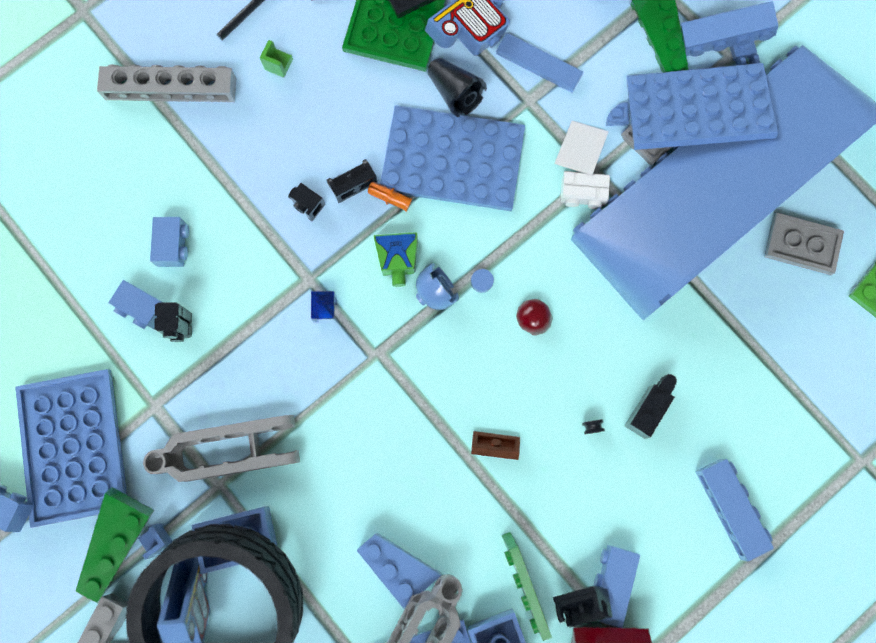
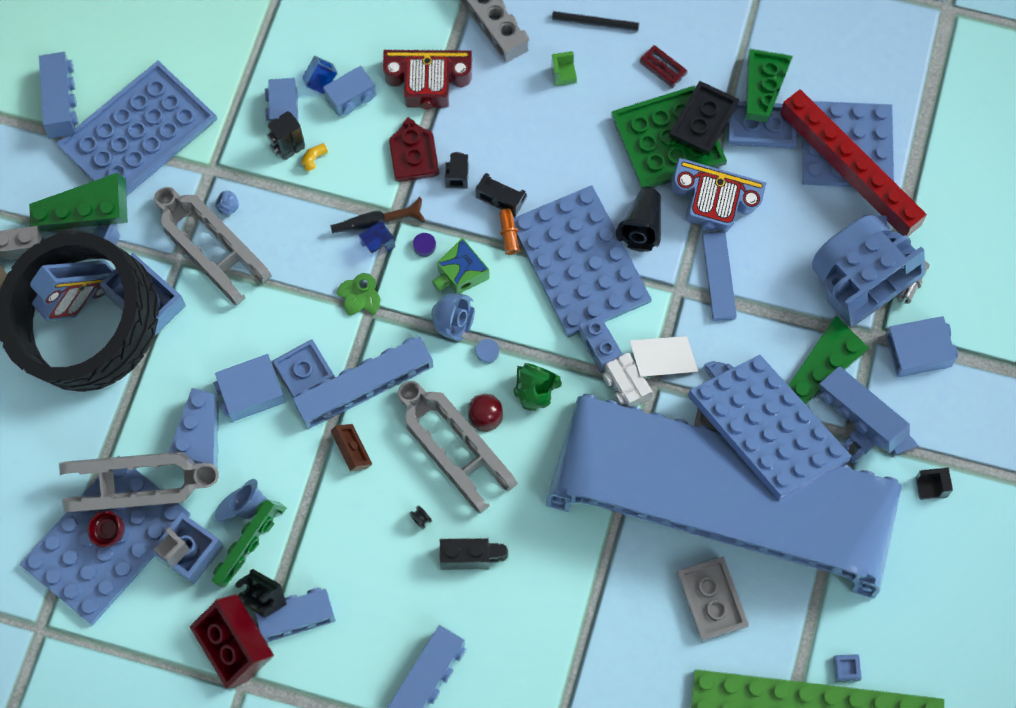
camera: 55 degrees right, 10 degrees down
none -> medium blue brick [213,354,286,422]
none -> medium blue piece [214,478,267,522]
none -> medium blue piece [215,191,239,215]
none -> medium blue tile [271,339,335,398]
none -> medium blue brick [293,336,434,429]
none -> yellow arm [301,143,328,171]
none -> clear blue panel [302,55,337,94]
none -> piece [330,196,425,234]
none -> bright green plate [336,273,380,316]
none -> brick [383,50,472,110]
none -> dark red tile [389,117,439,182]
none -> light grey piece [398,381,518,514]
none -> dark purple tile [413,233,436,257]
none -> green helmet [513,363,562,411]
none -> medium blue brick [579,315,623,373]
none -> black panel [915,467,953,500]

